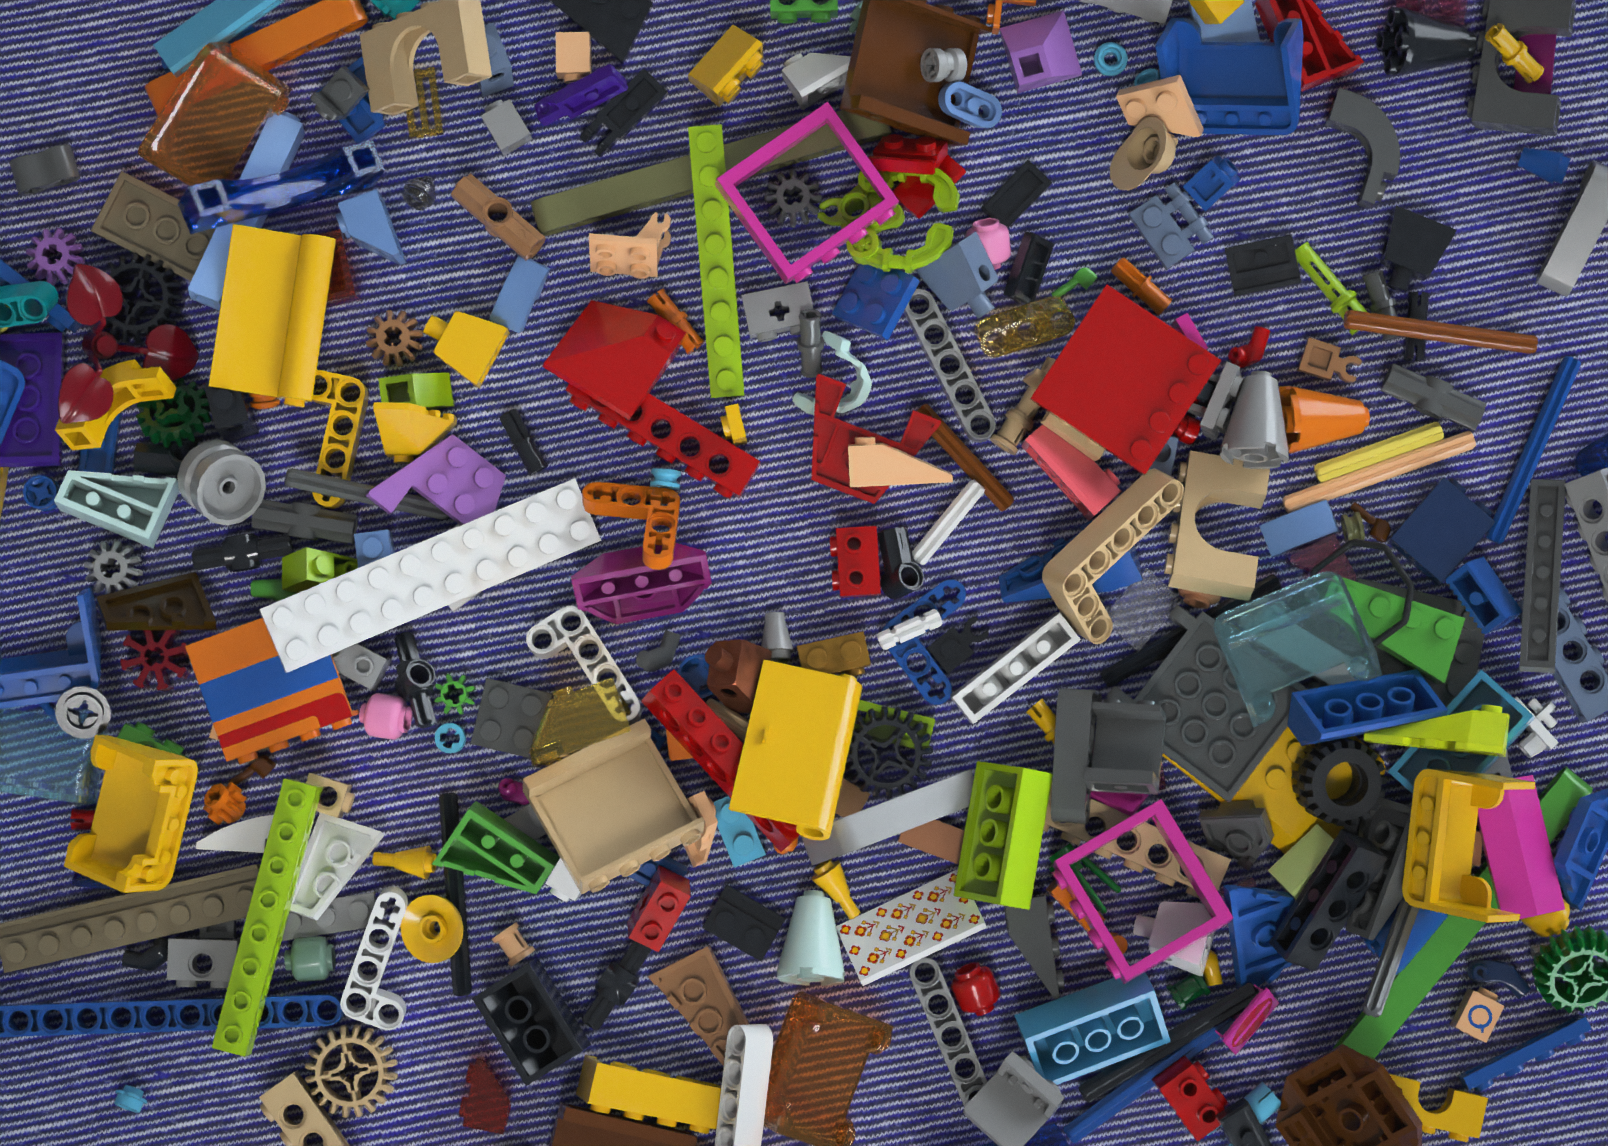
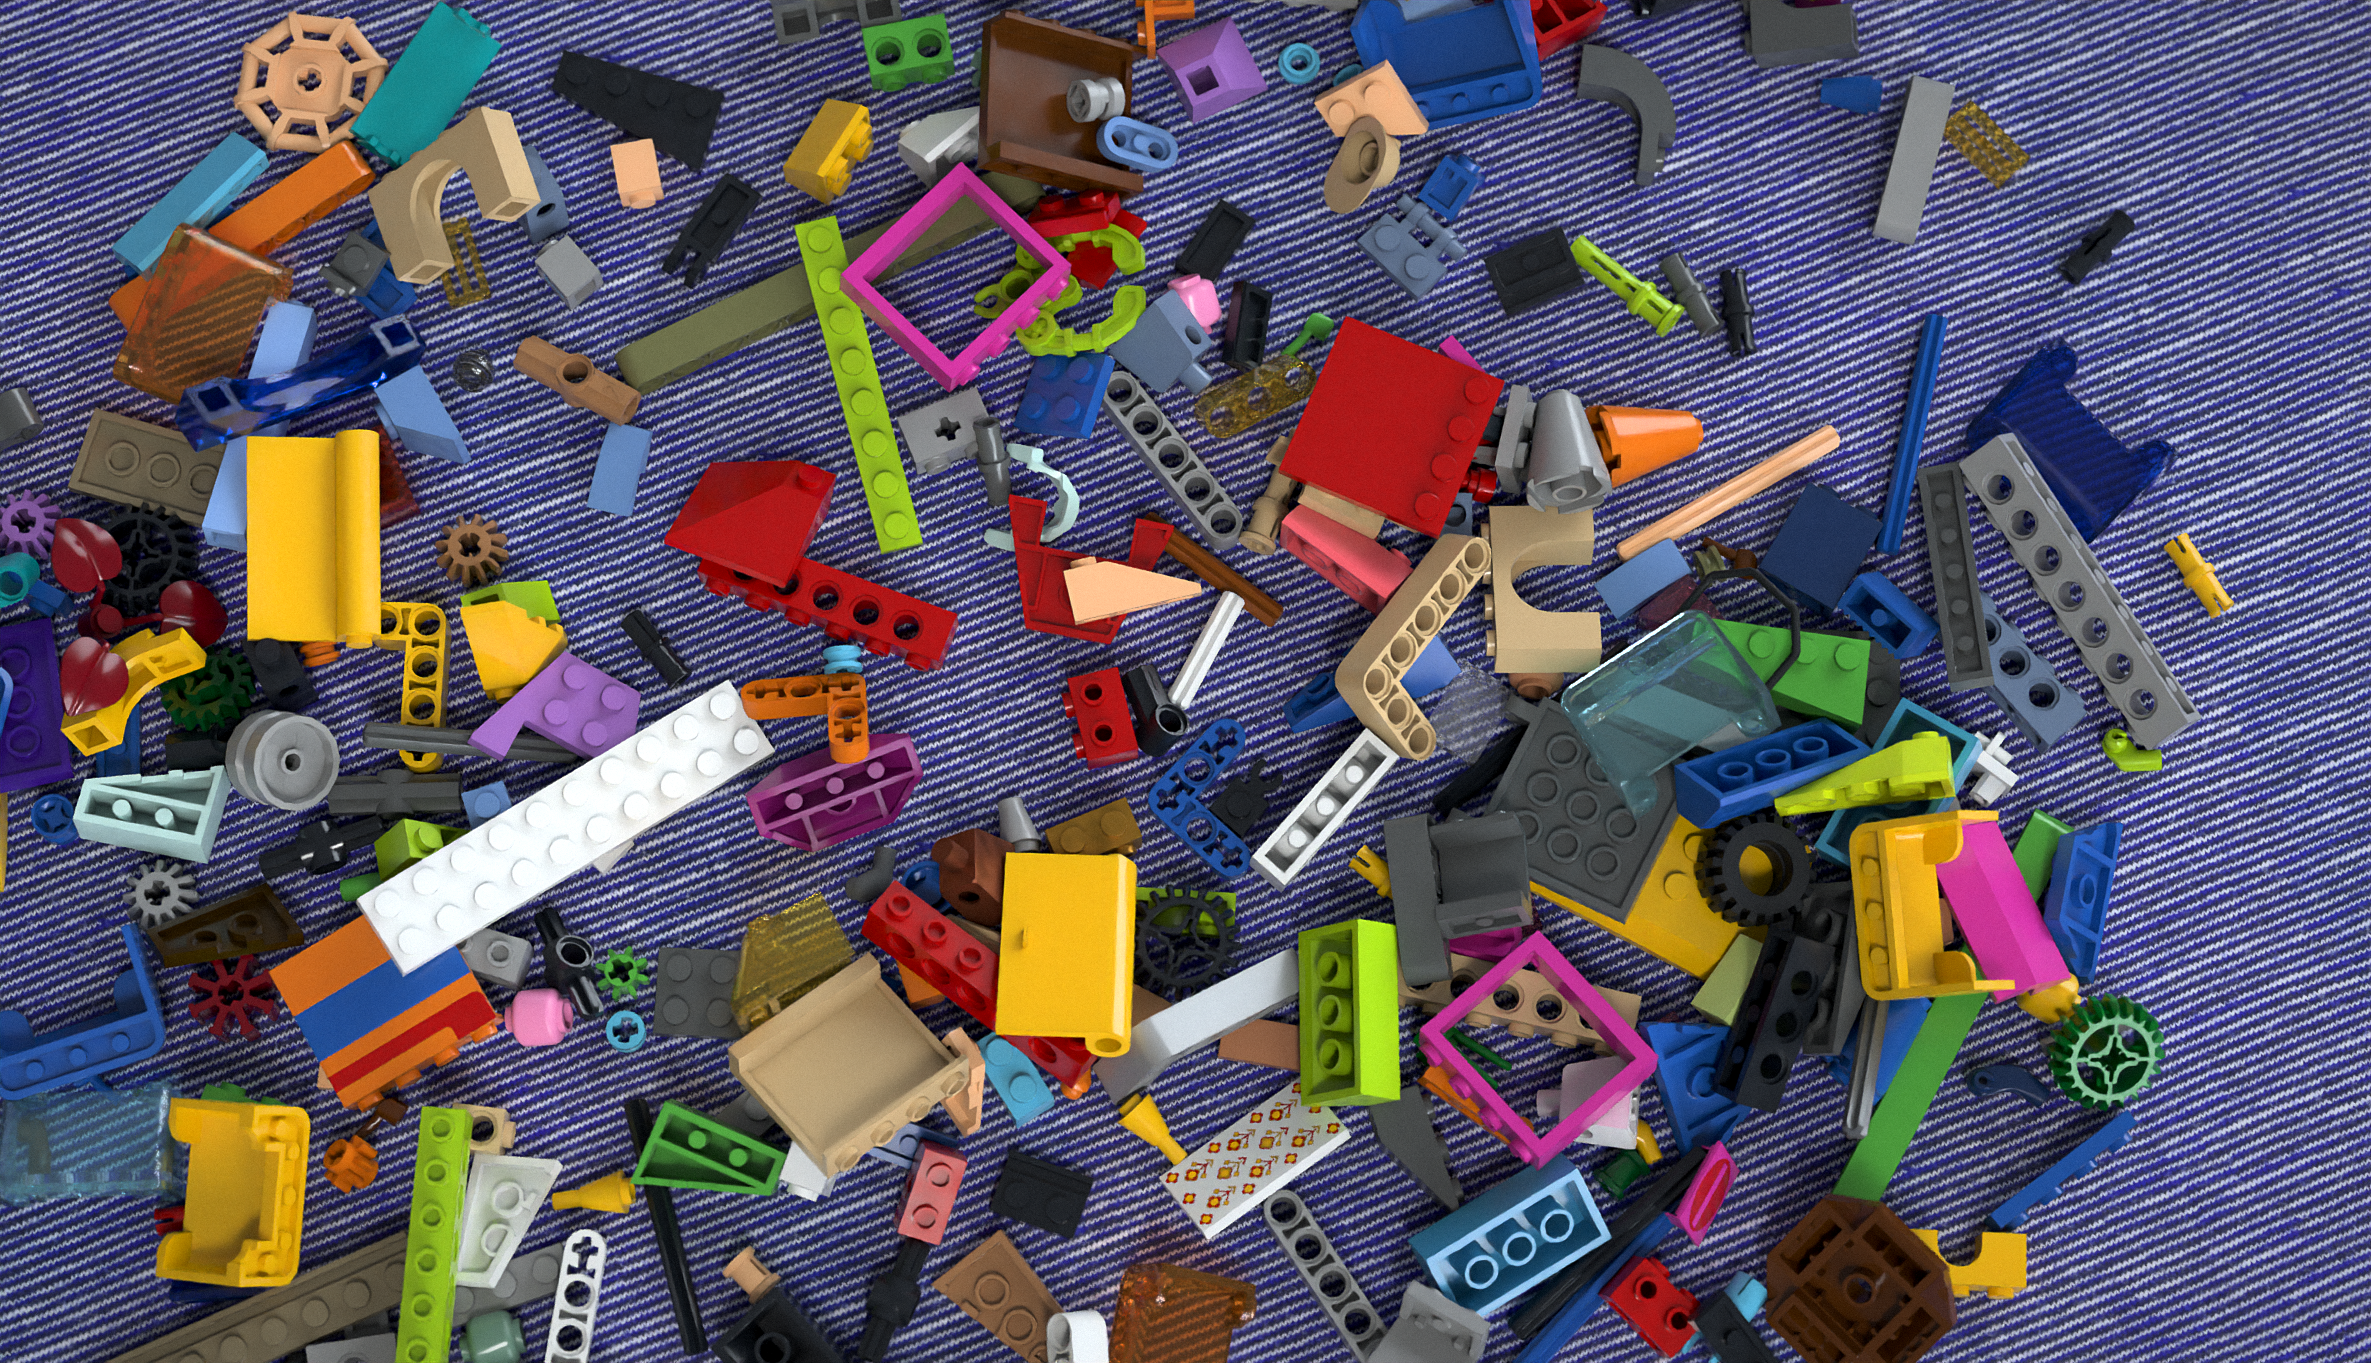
camera: 15 degrees left, 10 degrees down
gear [55,684,111,739] -> none
white slope [196,815,274,853] -> none
yellow dish [400,895,464,963] -> none
yellow torso [423,311,510,389] -> none
magenta arm [498,778,529,805] -> none
white beam [526,606,642,726] -> none
dark purple hinge [534,64,628,126] -> none
light nougat plate [589,212,671,279] -> none
orange pin [647,288,705,355] -> none
yellow plate [720,403,747,446] -> none
dark grey gear [764,169,822,228] -> none
light aqua cone [777,890,845,986] -> none
white axle [877,609,943,650] -> none
red head [951,962,1001,1016] -> none
orange axle [1111,258,1173,316] -> none
dark grey plate [1198,800,1274,871] -> none
red arm [1228,326,1271,368] -> none
medium nougat plate [1297,337,1362,383] -> none
light yellow axle [1314,422,1444,483] -> none
dark orange axle [1343,310,1538,354] -> none
black torso [1380,206,1457,293] -> none
dark grey piece [1380,363,1486,431] -> none
light nougat brick [1450,987,1504,1043] -> none

